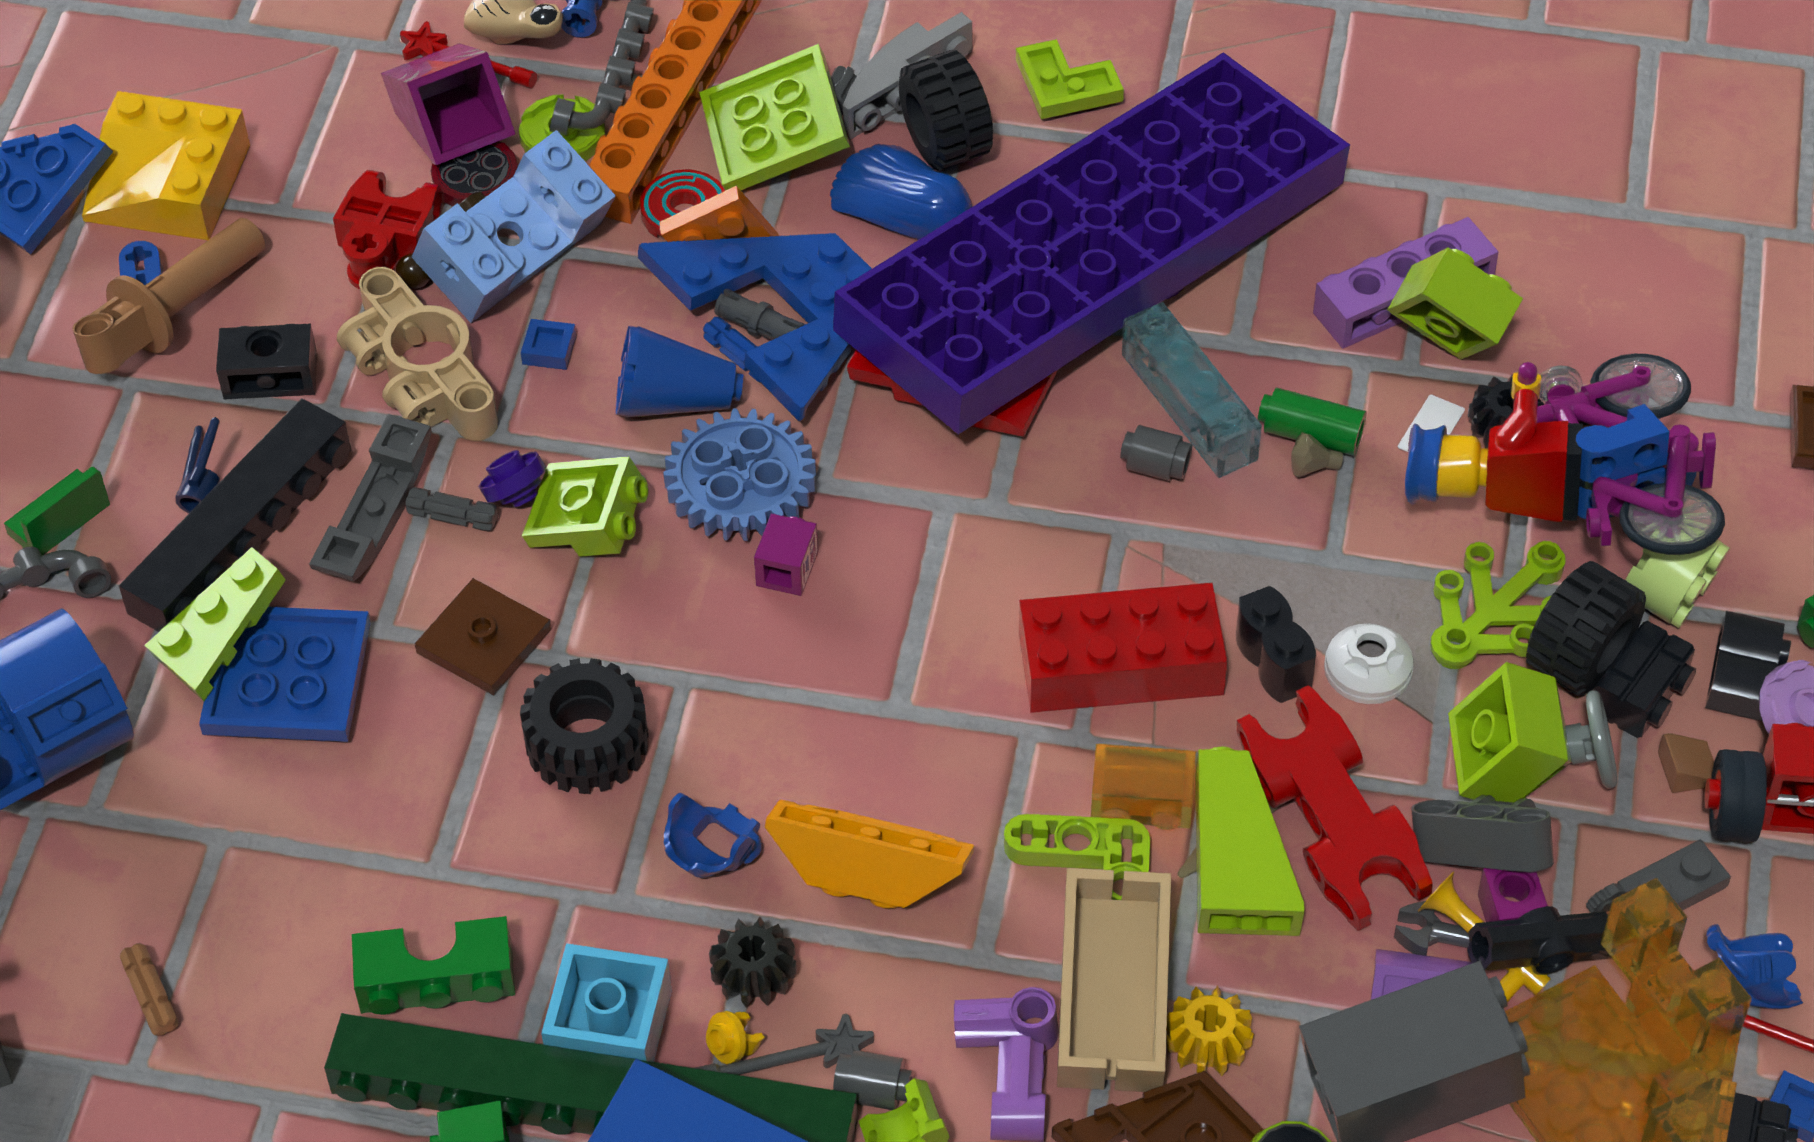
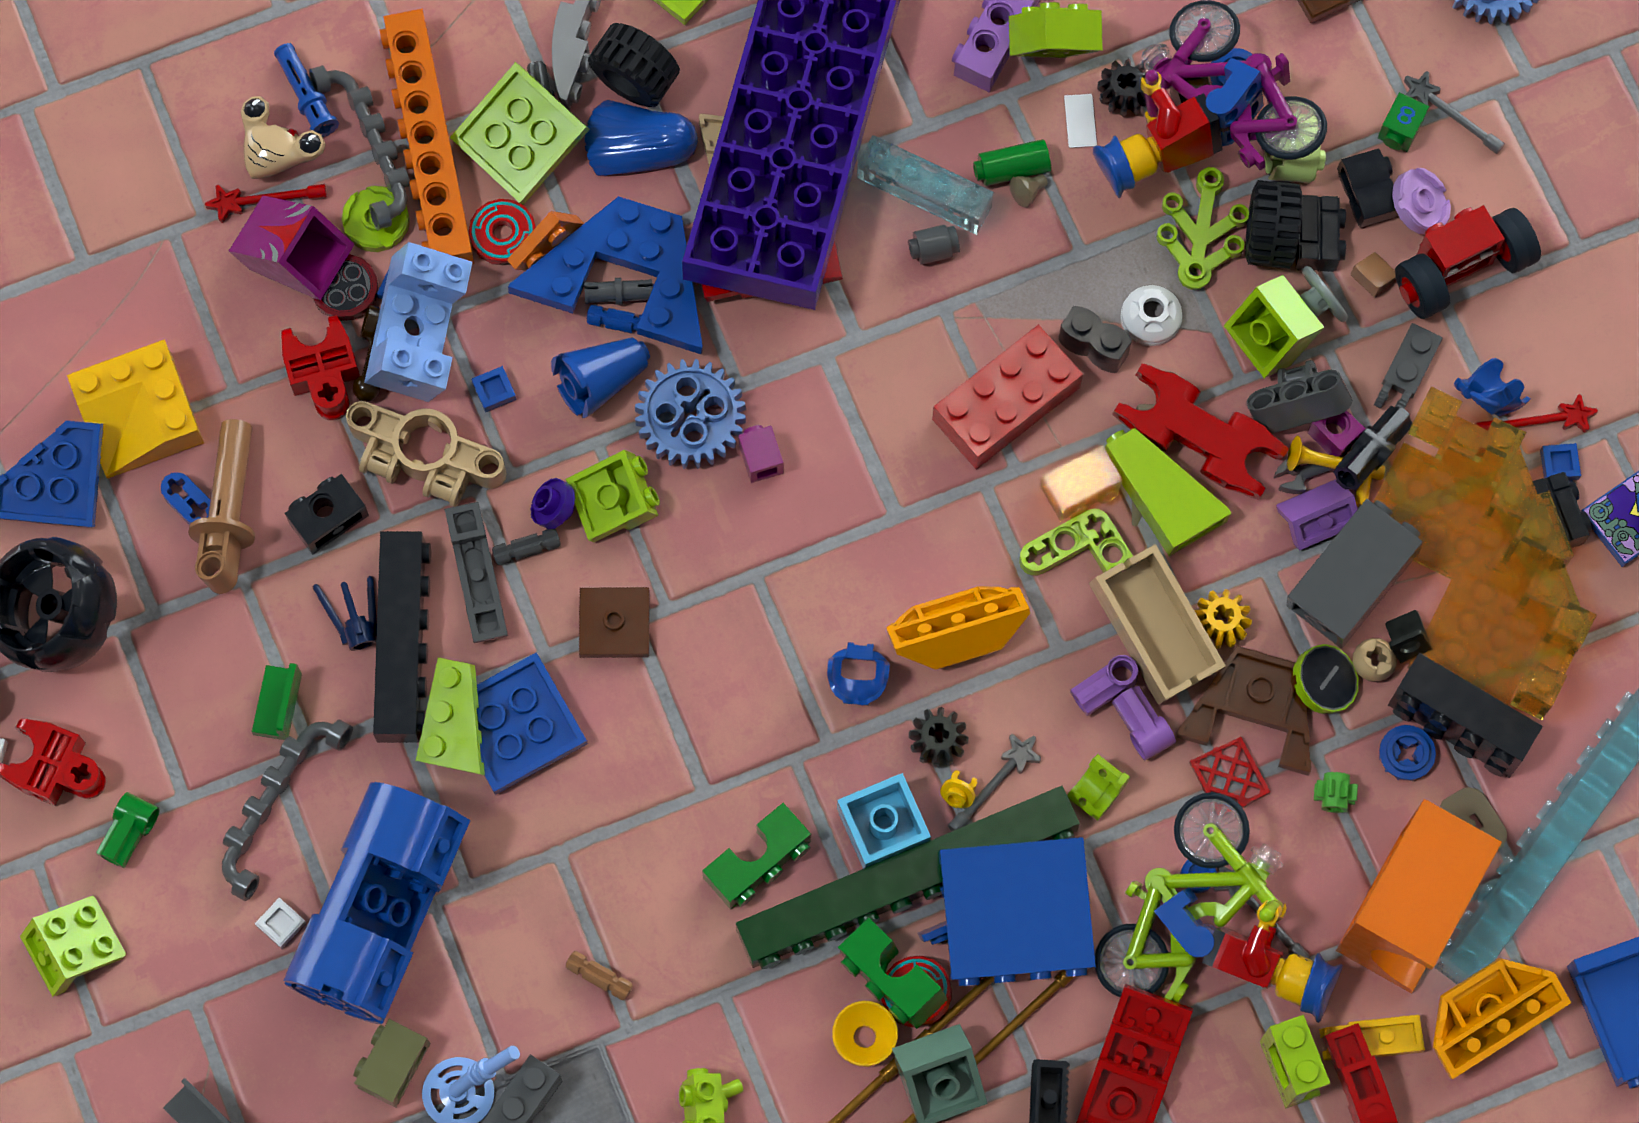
camera: 35 degrees left, 20 degrees up
black tyre [520,658,649,794] -> none
dark grey brick [833,1050,913,1110] -> none

